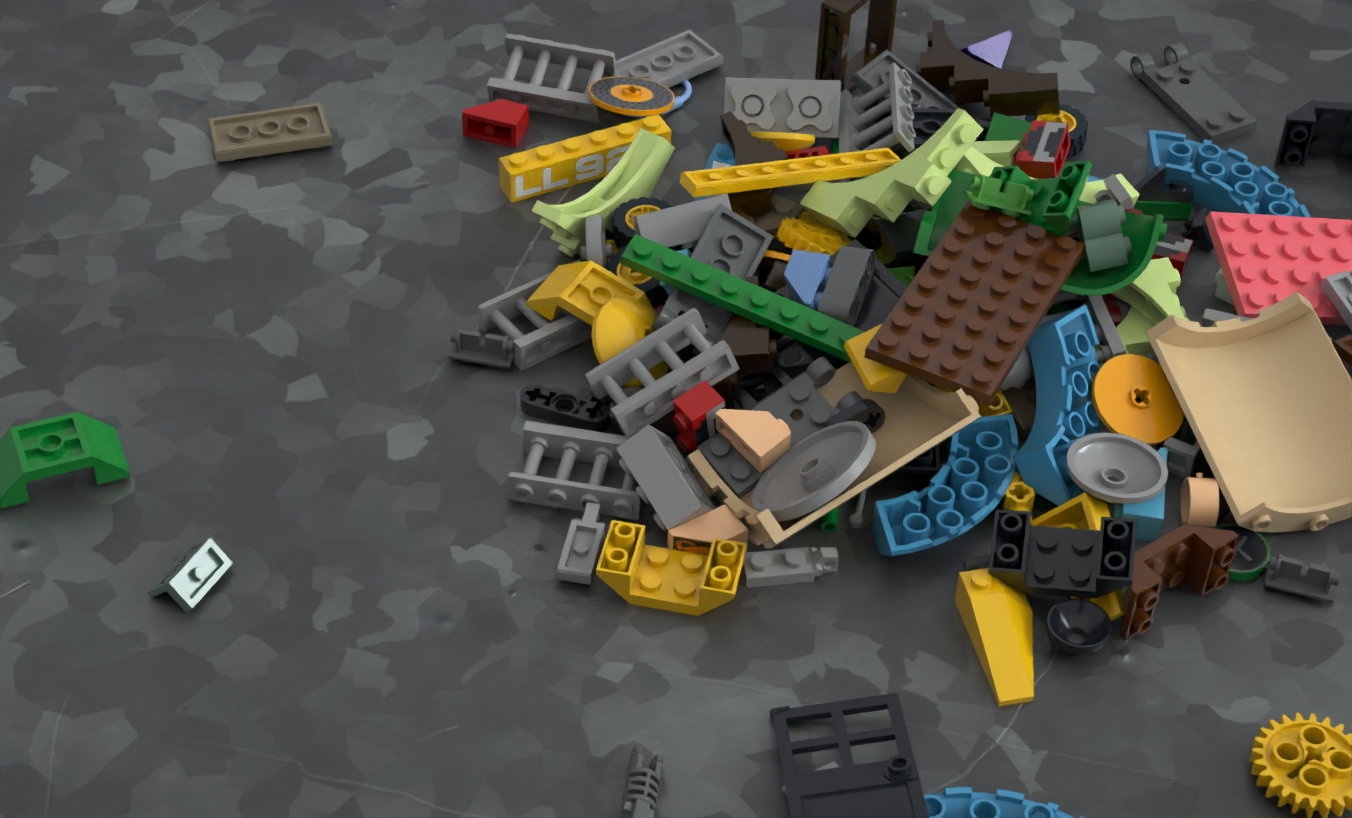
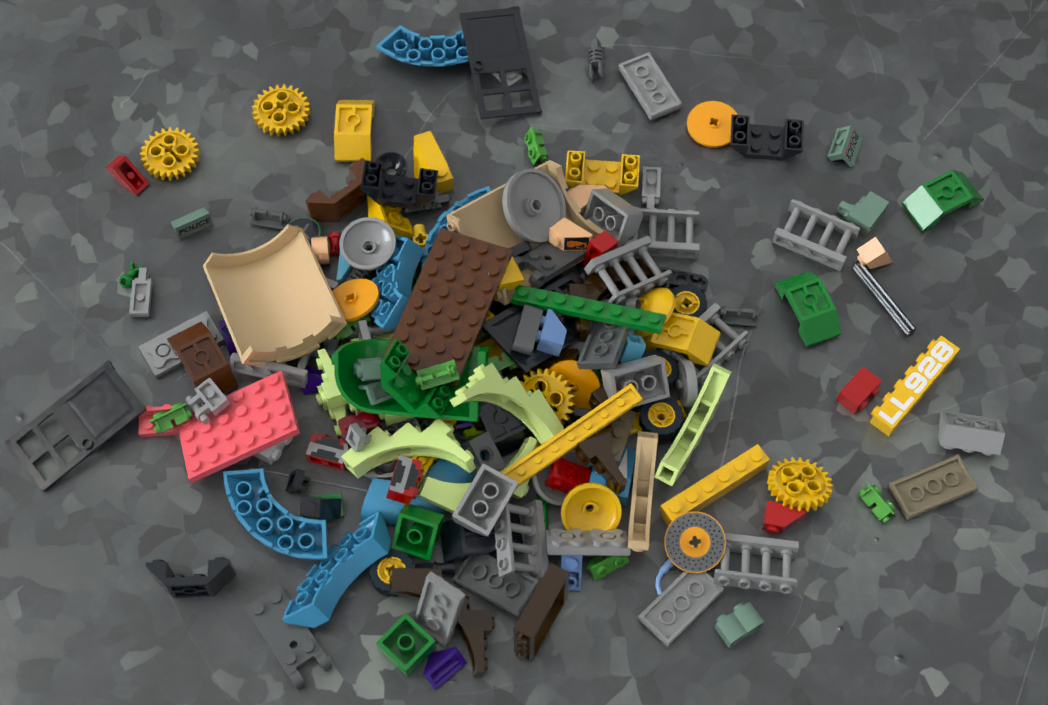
camera: 175 degrees right, 20 degrees up
none -> dark azure brick [282,511,391,628]
none -> red pin [328,232,341,257]
none -> yellow slope [334,100,375,162]
none -> green brick [376,613,437,678]
none -> light grey piece [414,572,466,647]
none -> light grey slope [452,464,519,537]
none -> bright green hinge [524,126,548,166]
none -> light grey piece [618,52,683,120]
none -> tan arch [628,431,658,552]
none -> wheel [671,284,707,318]
none -> light orange piece [687,101,738,148]
none -> sand green brick [714,602,764,648]
none -> black slope [730,114,804,161]
none -> yellow gear [767,457,833,512]
none -> light grey fence [772,199,860,272]
none -> green slope [774,271,841,347]
none -> red brick [836,366,882,414]
none -> sand green hinge [837,191,889,237]
none -> axle [852,260,916,336]
none -> light nougat slope [856,237,893,269]
none -> bright green hinge [859,483,896,523]
none -> yellow brick [870,336,960,437]
none -> light grey slope [938,410,1005,456]

